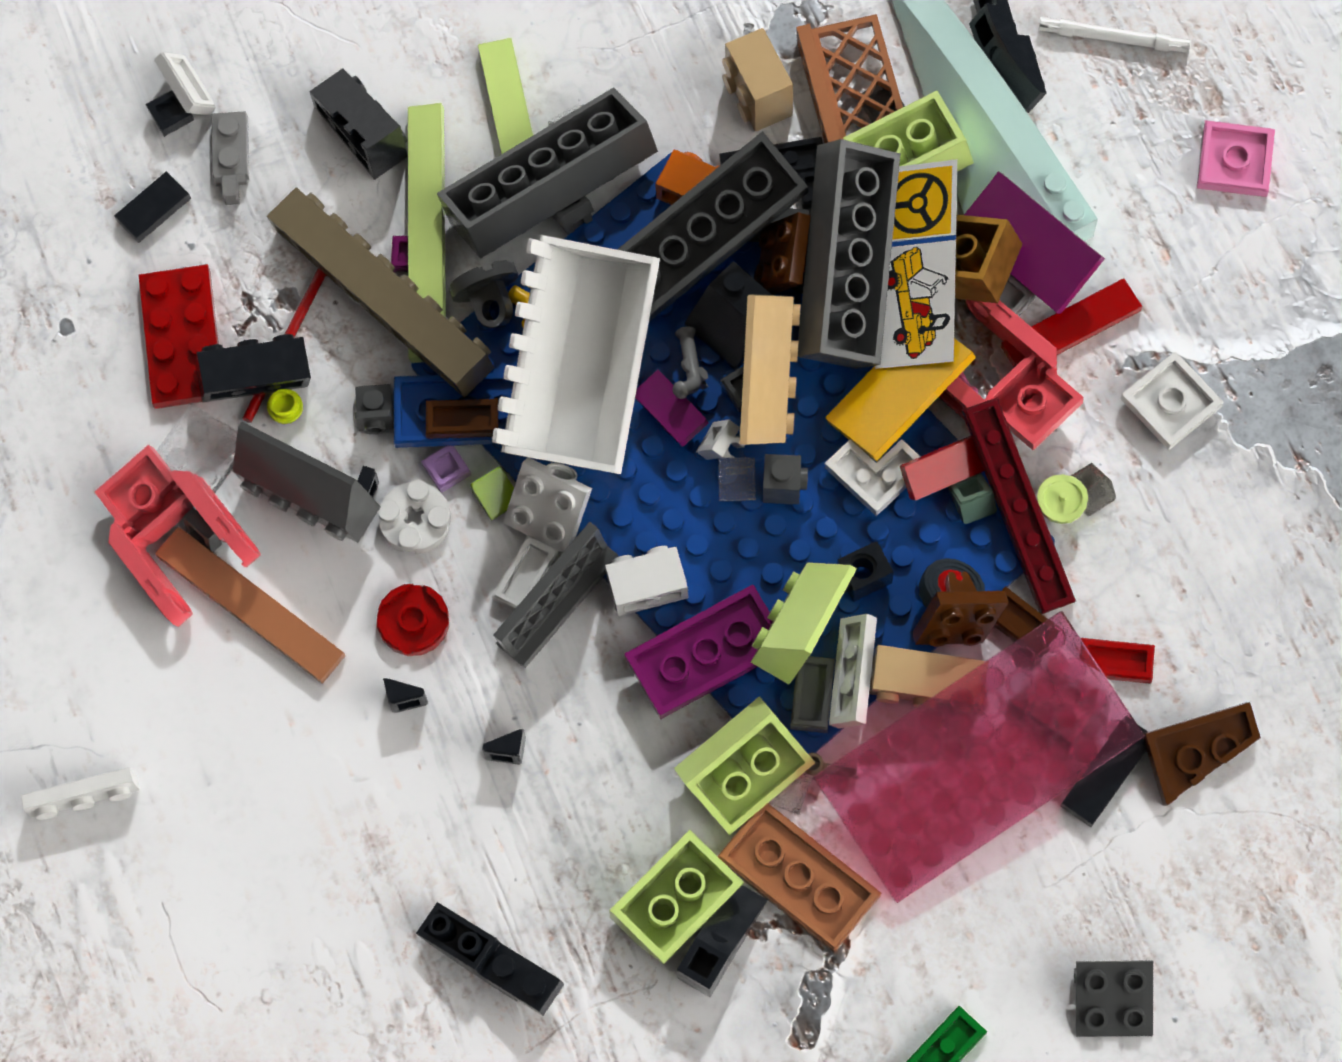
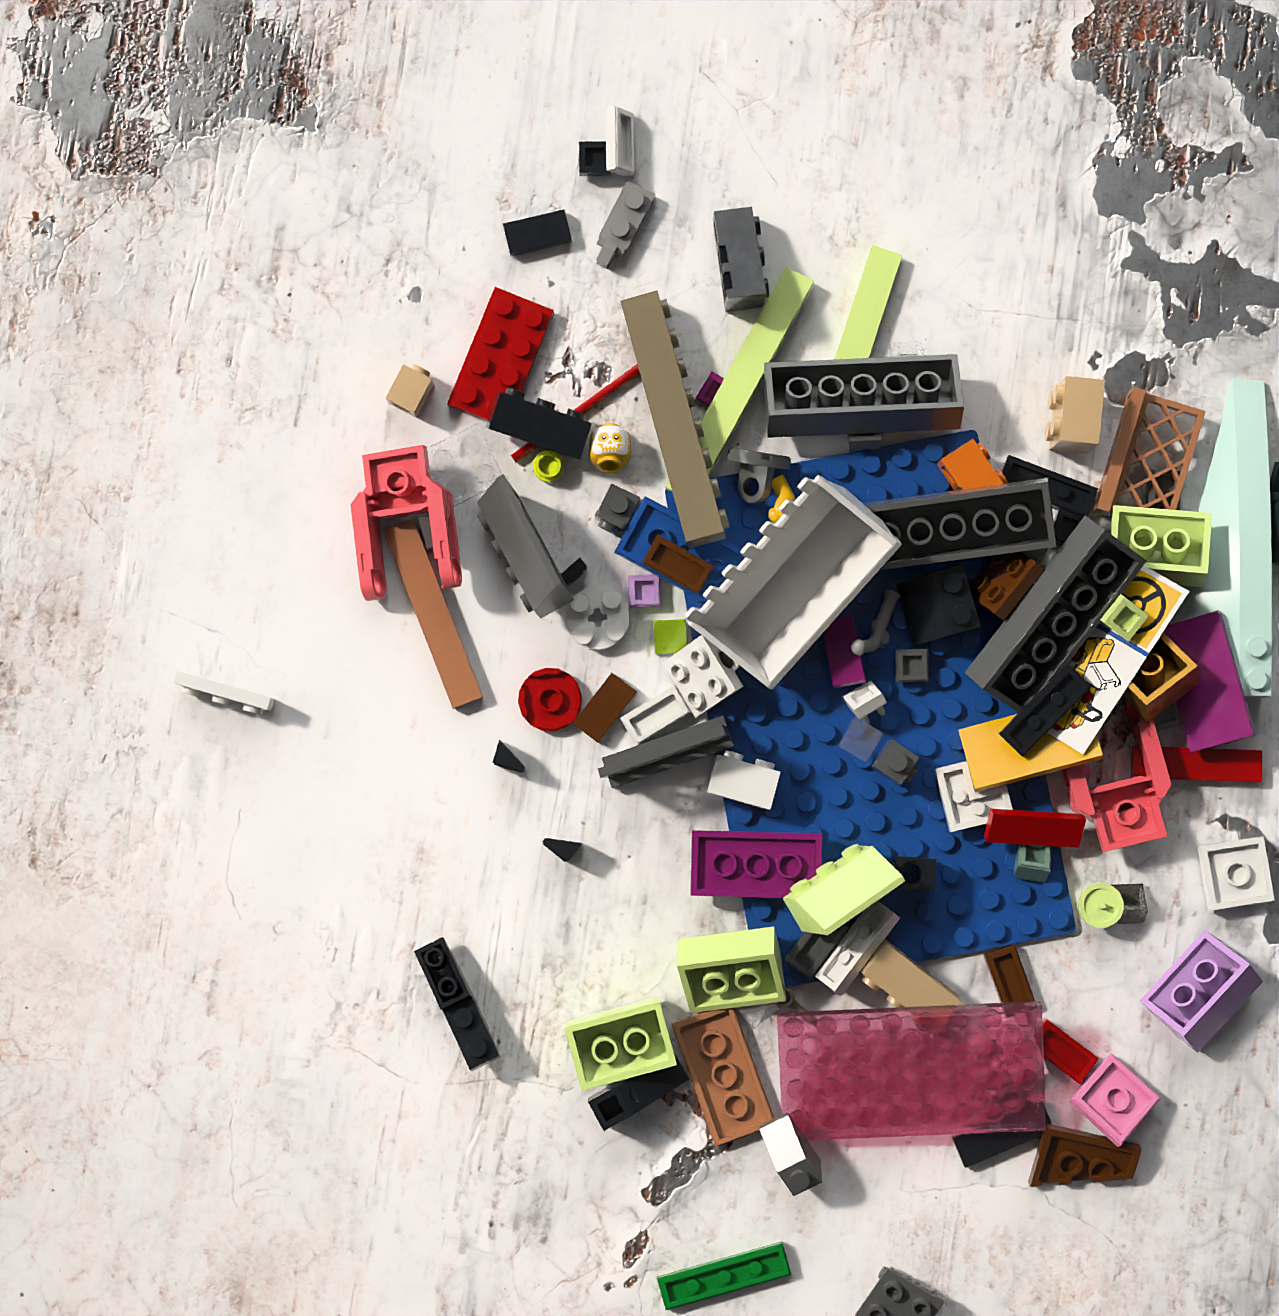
camera: 20 degrees right, 15 degrees up
tan slope [739,294,801,445] -> none
reddish brown plate [912,558,1008,647] -> none
dark red tile [961,397,1076,614] -> none
none -> tan brick [386,364,434,418]
none -> reddish brown tile [573,672,637,743]
none -> head [589,423,631,473]
none -> slope [760,1112,822,1196]
none -> black tile [998,663,1092,757]
none -> bright pink tile [1069,1053,1161,1147]
none -> yellowish green plate [1100,594,1149,642]
none -> lavender slope [1140,930,1263,1053]

